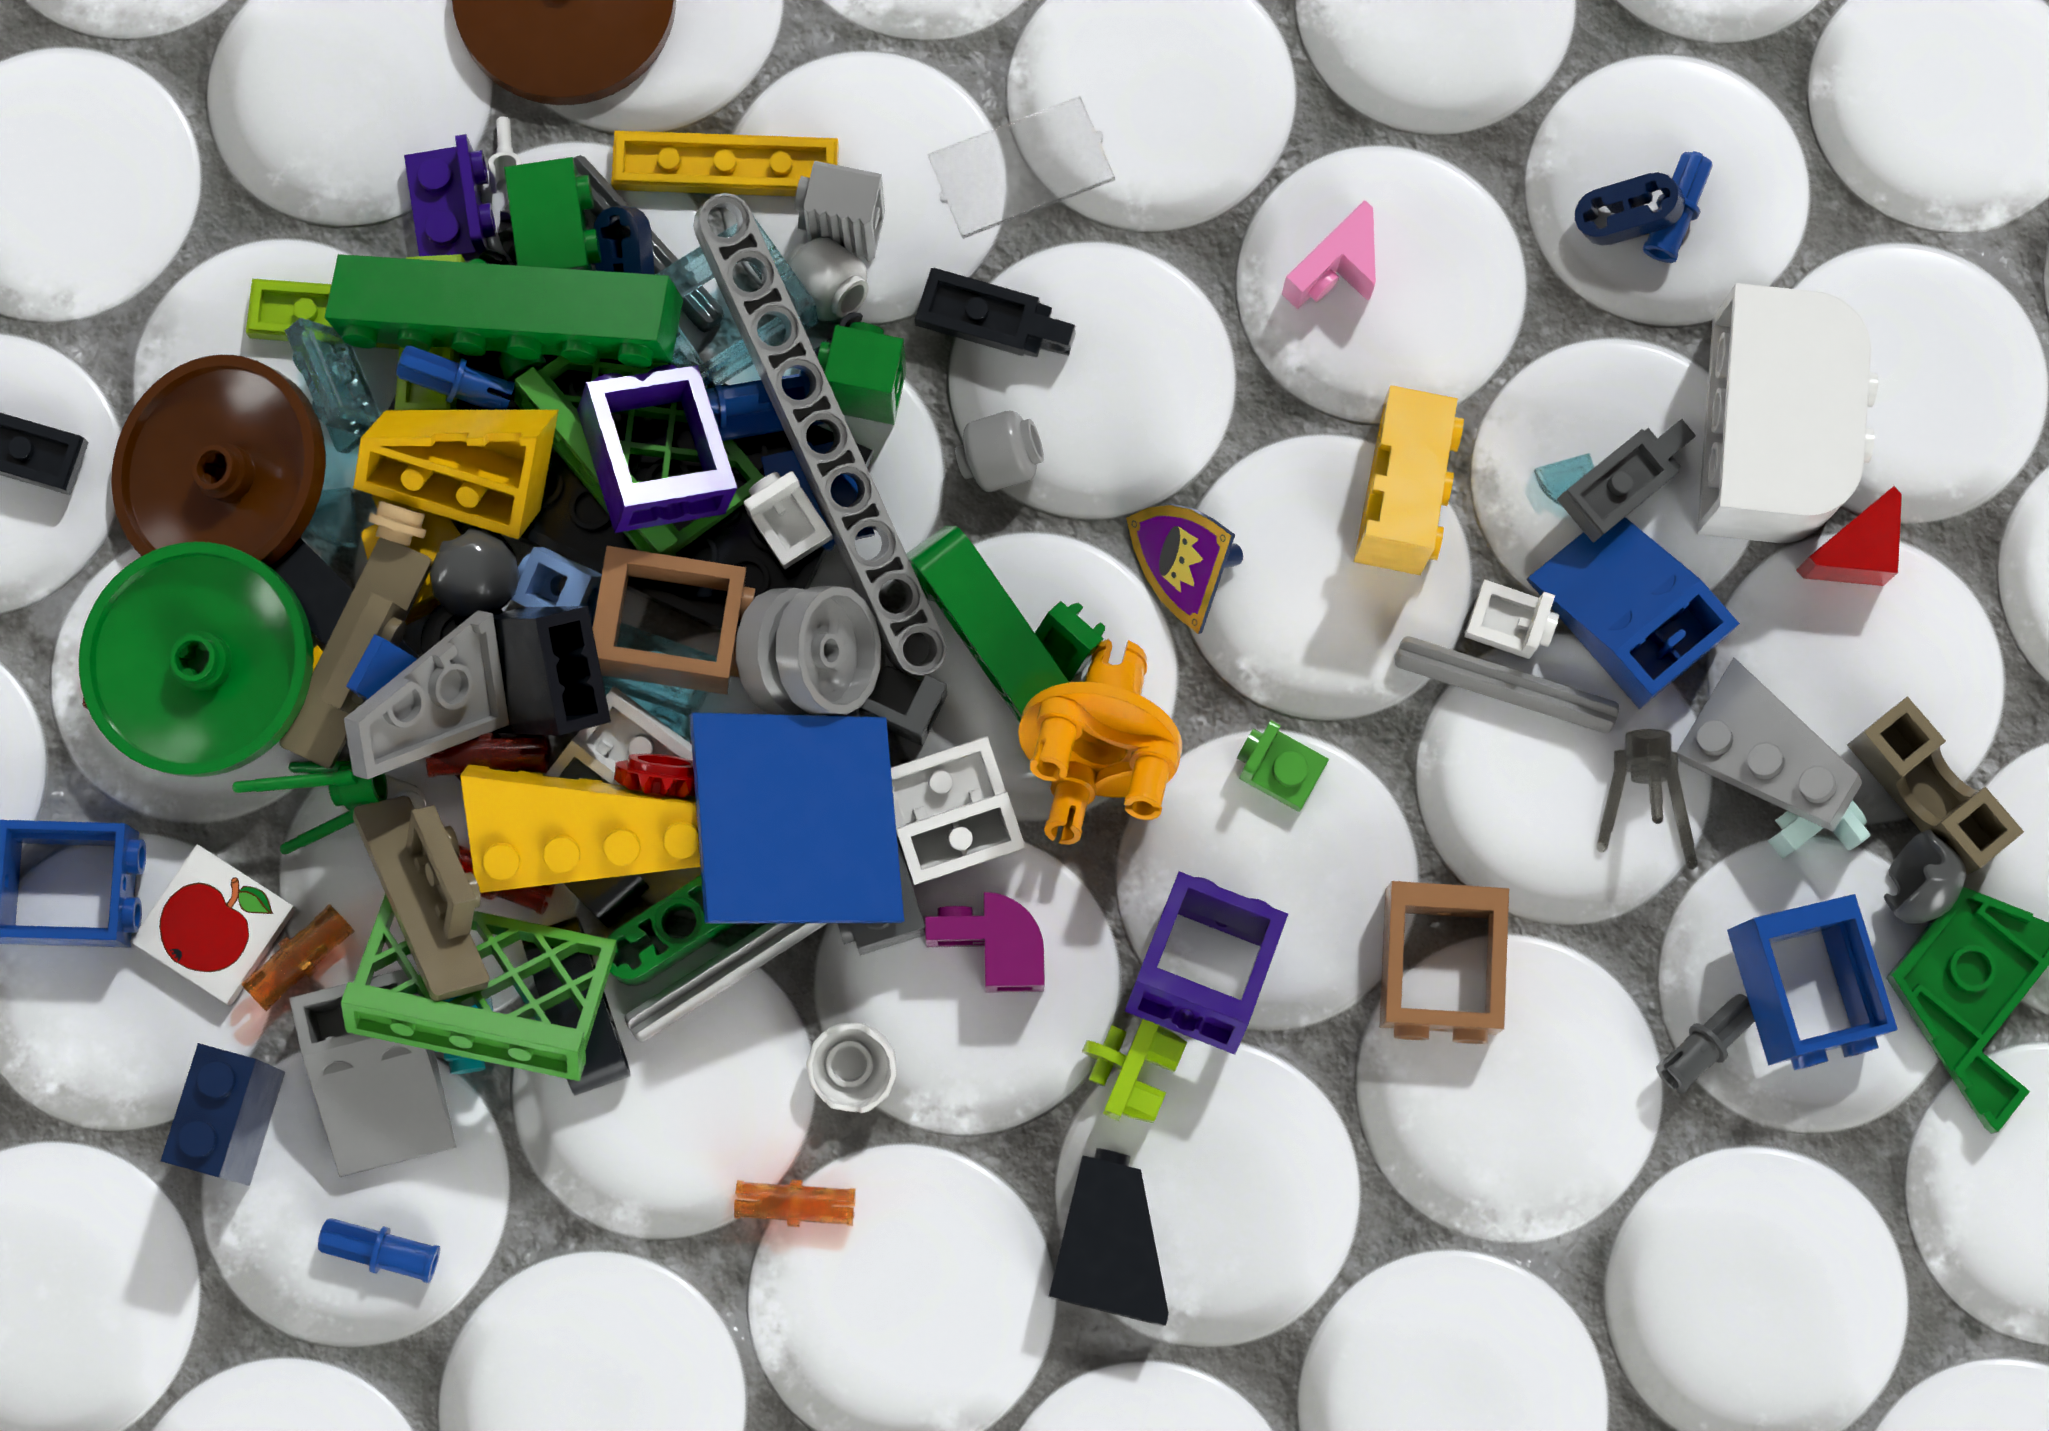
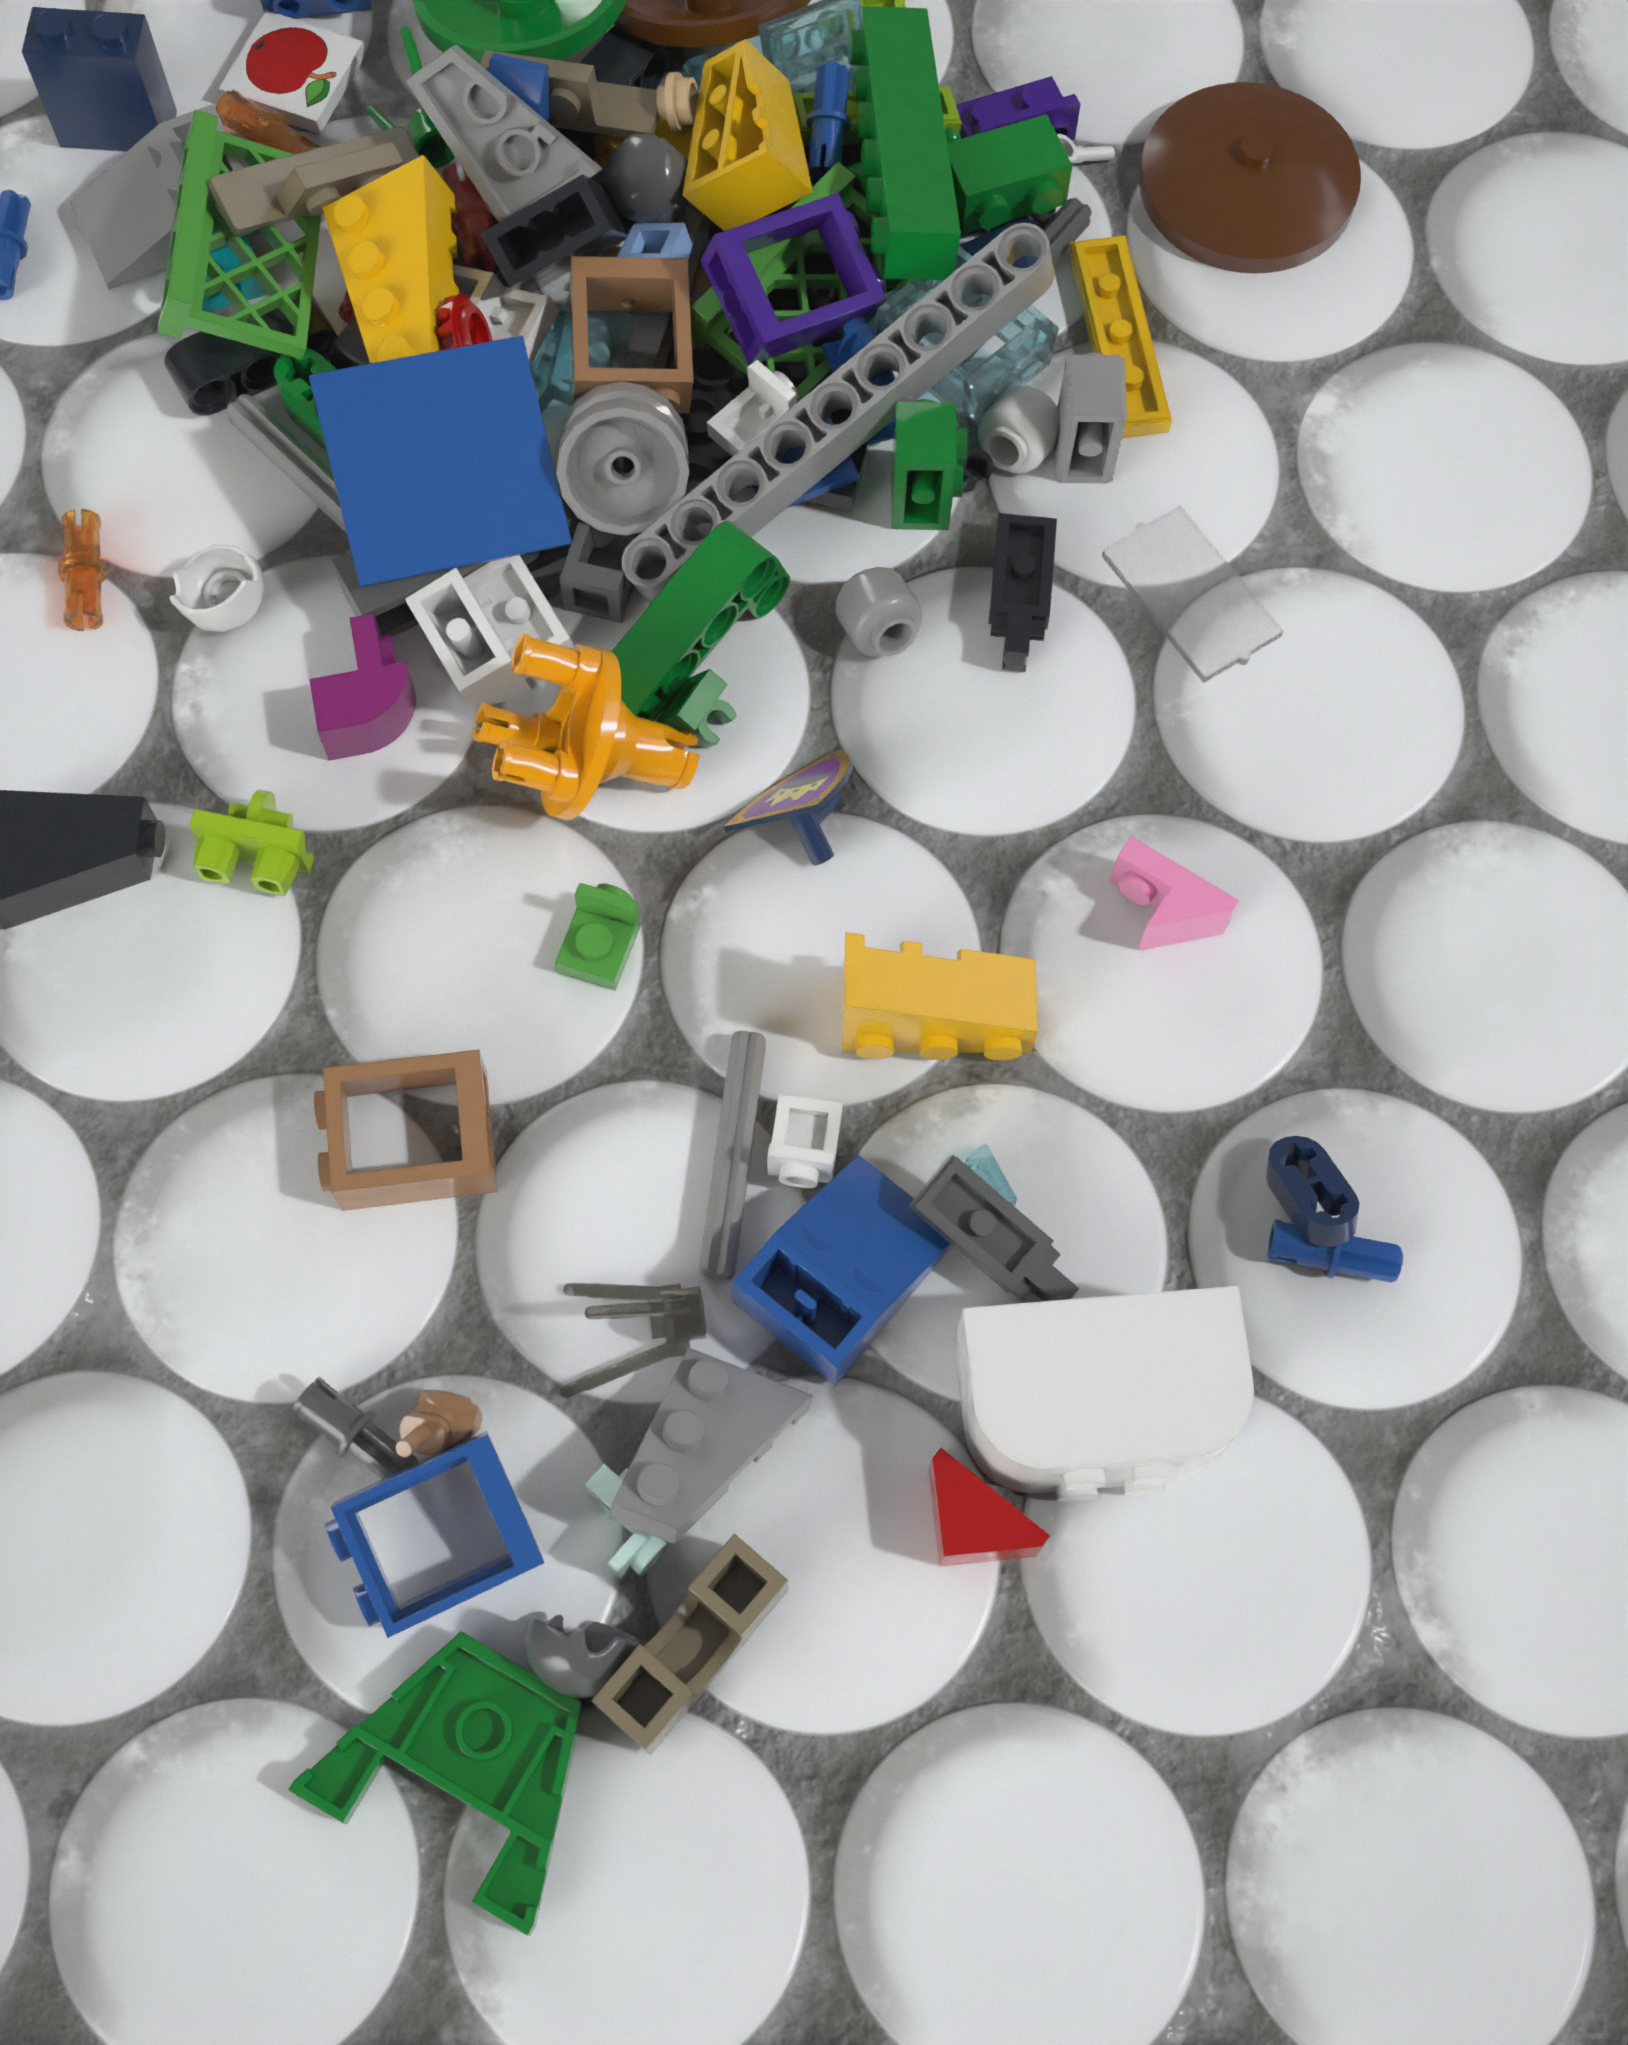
camera: 80 degrees right, 10 degrees down
dark purple window [1125,871,1288,1055] -> none
none -> medium nougat piece [396,1389,483,1458]

